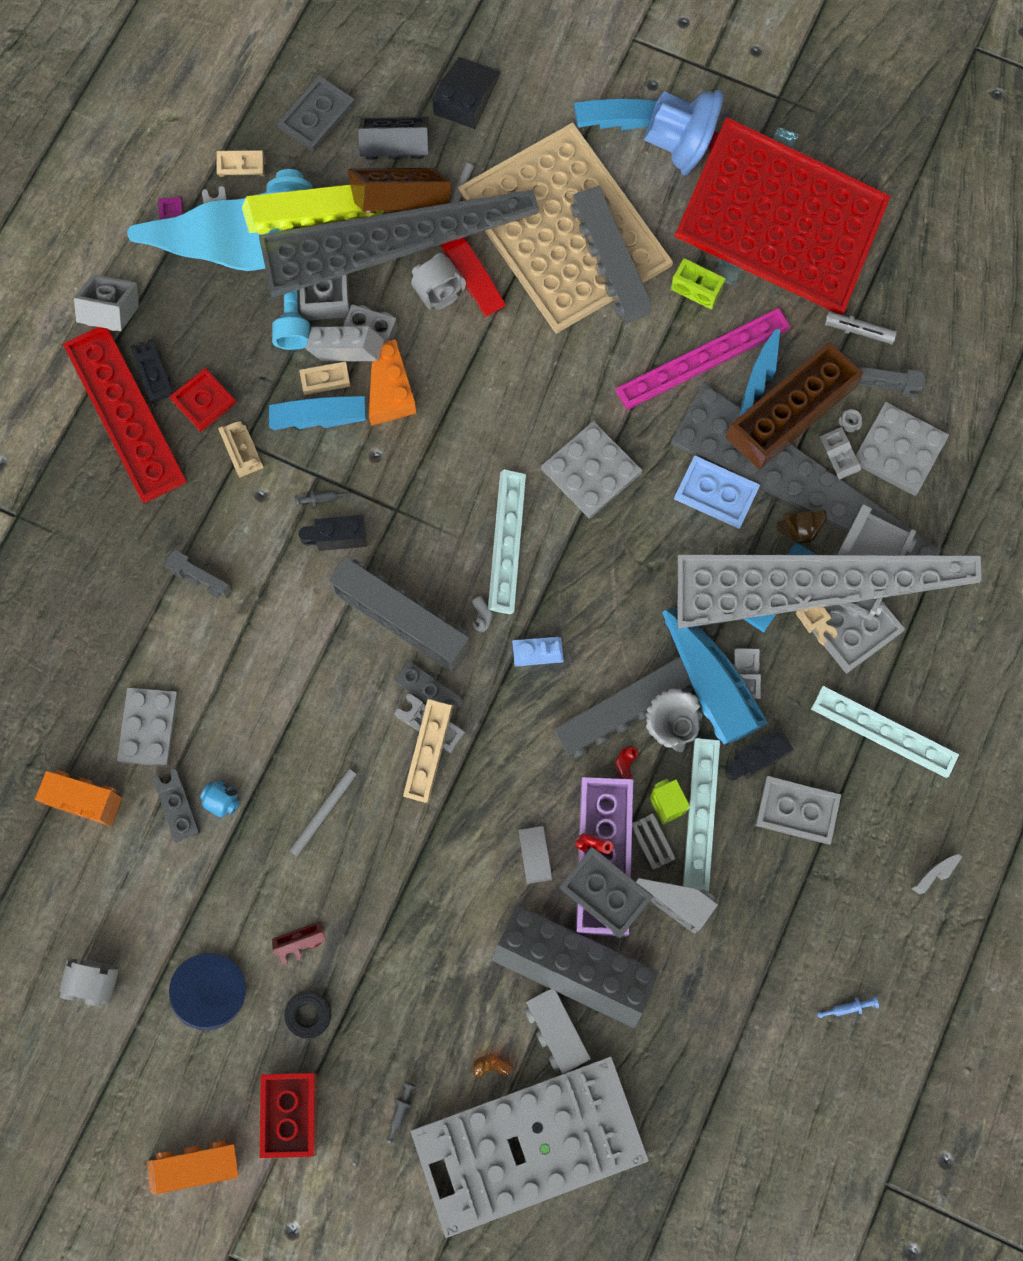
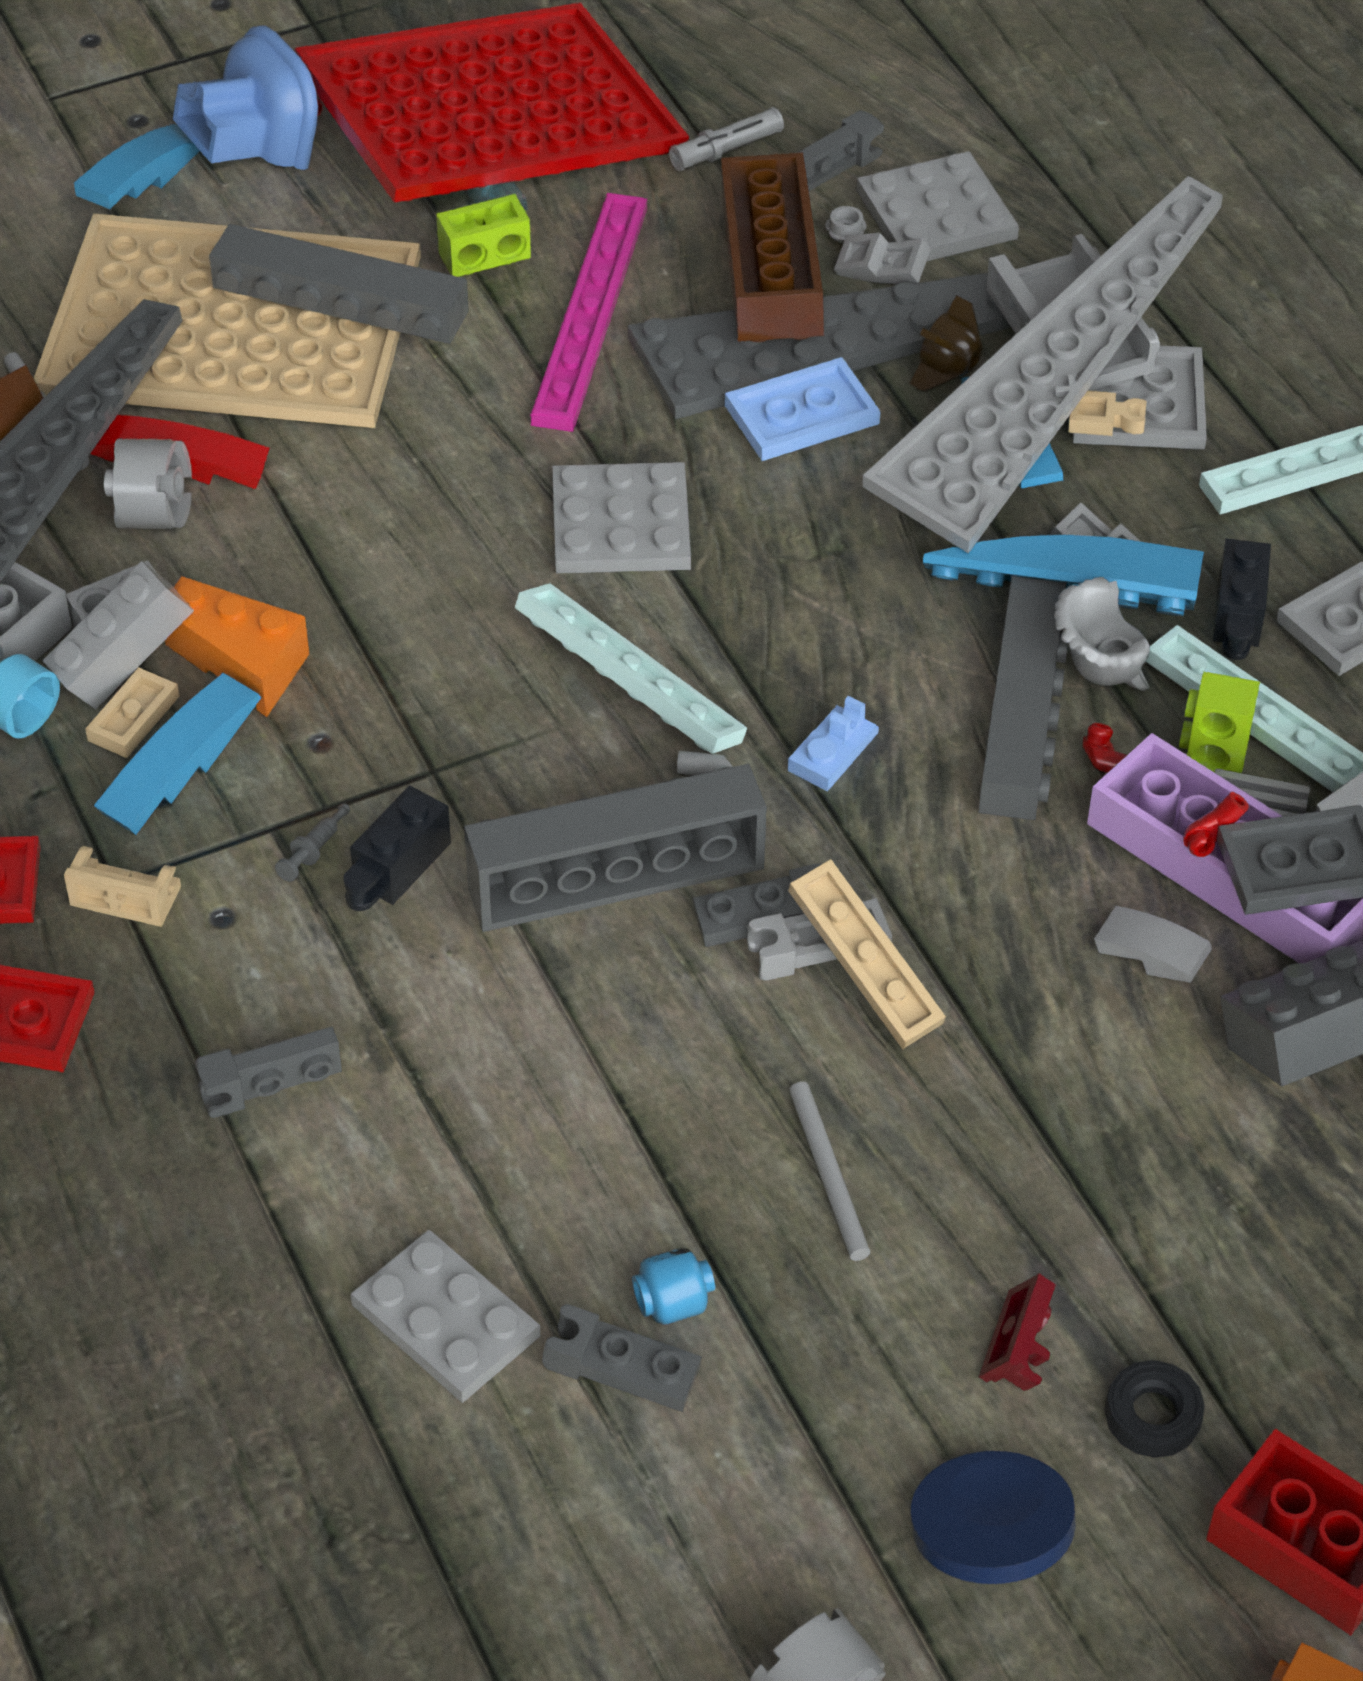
camera: 50 degrees left, 25 degrees down
orange wedge [34,770,123,827] -> none
dark azure slope [739,329,780,417] -> none

